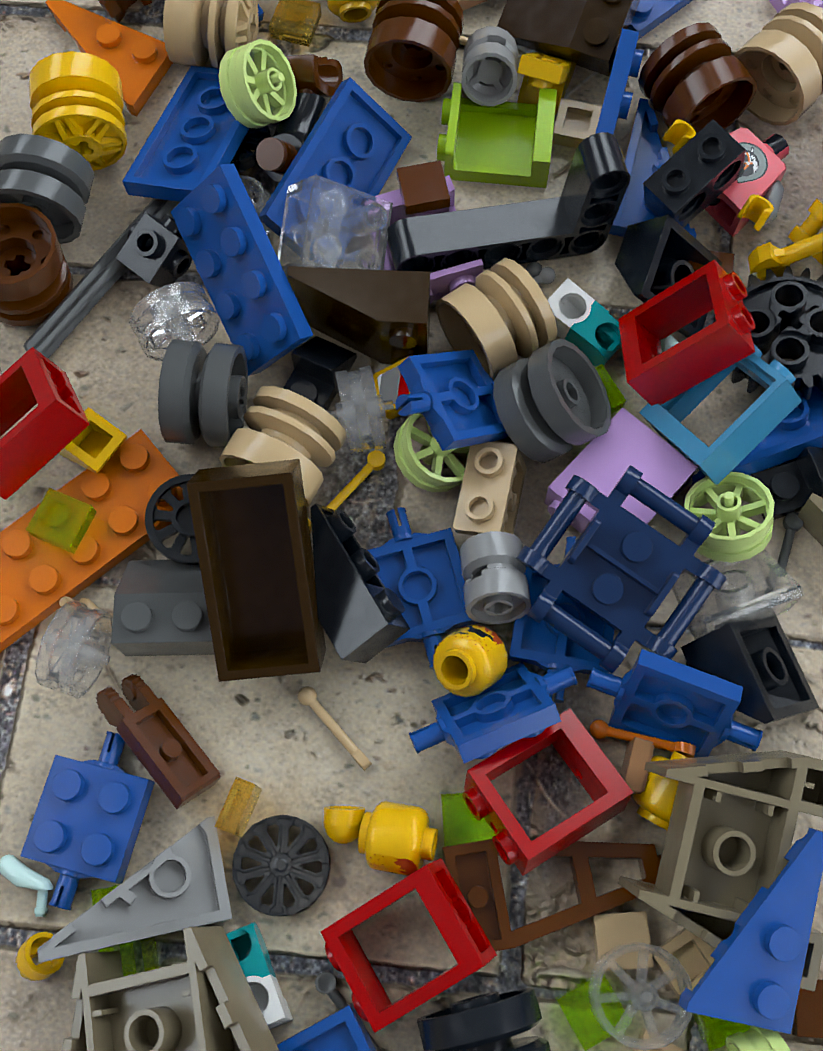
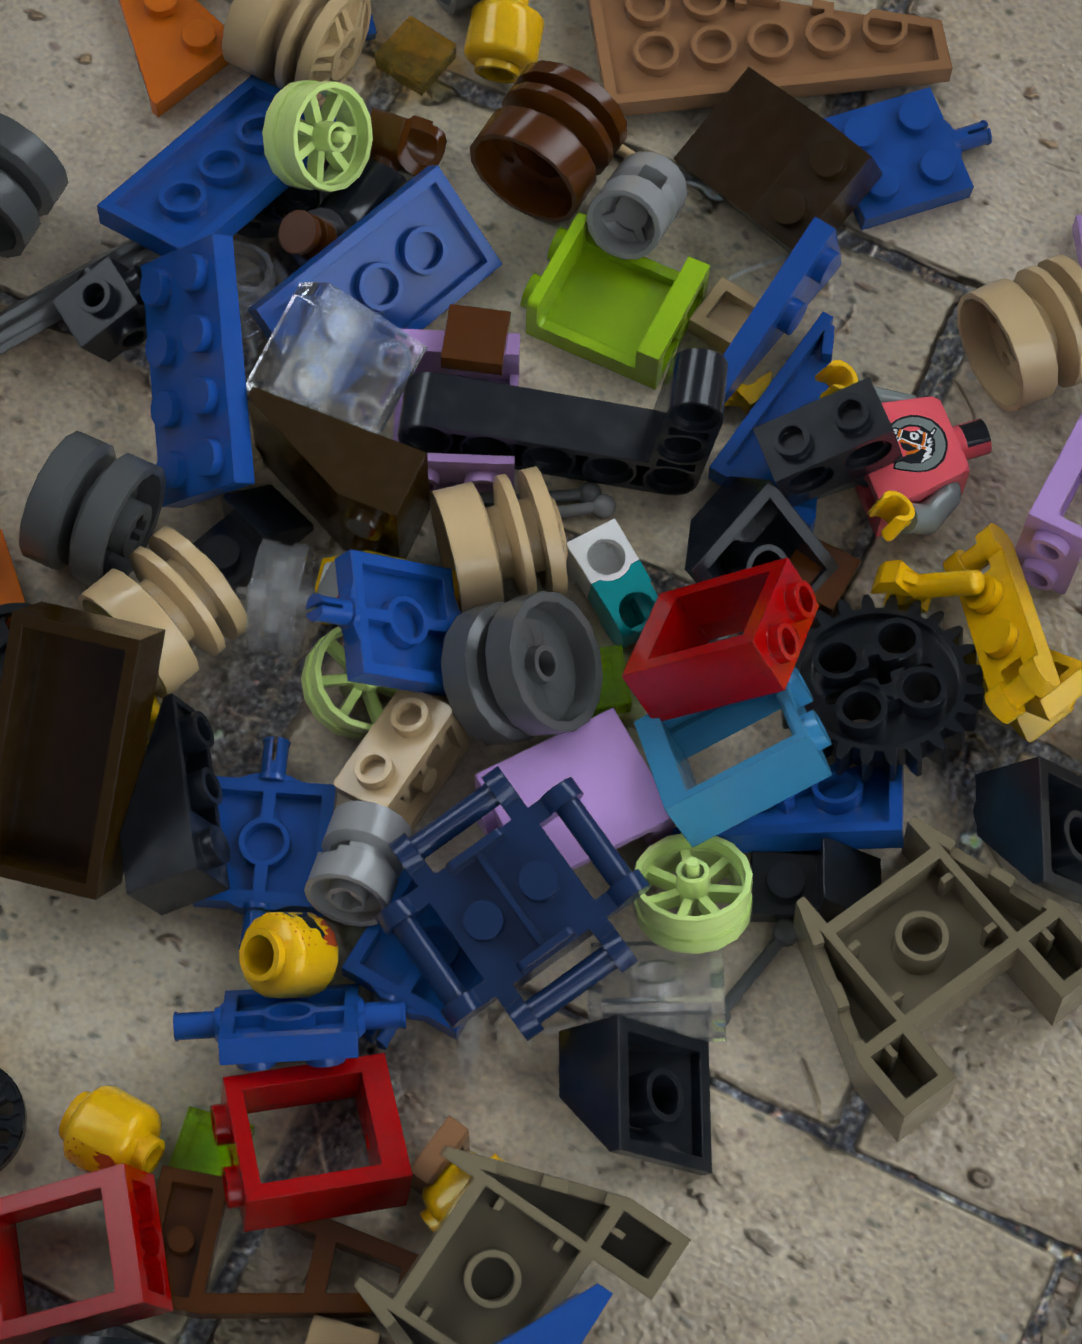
camera: 15 degrees right, 5 degrees down
yellow wheel [29,51,127,171] -> none
clear wheel [129,282,220,361] -> none
tan hinge [297,686,372,771] -> none
yellow hinge [323,806,365,844] -> none
yellow hinge [326,450,386,510] -> none
yellow slope [517,52,576,115] -> none
blue plate [586,649,763,758] -> none
orange hinge [589,720,696,758] -> none
reddish brown wheel [638,22,757,134] -> none

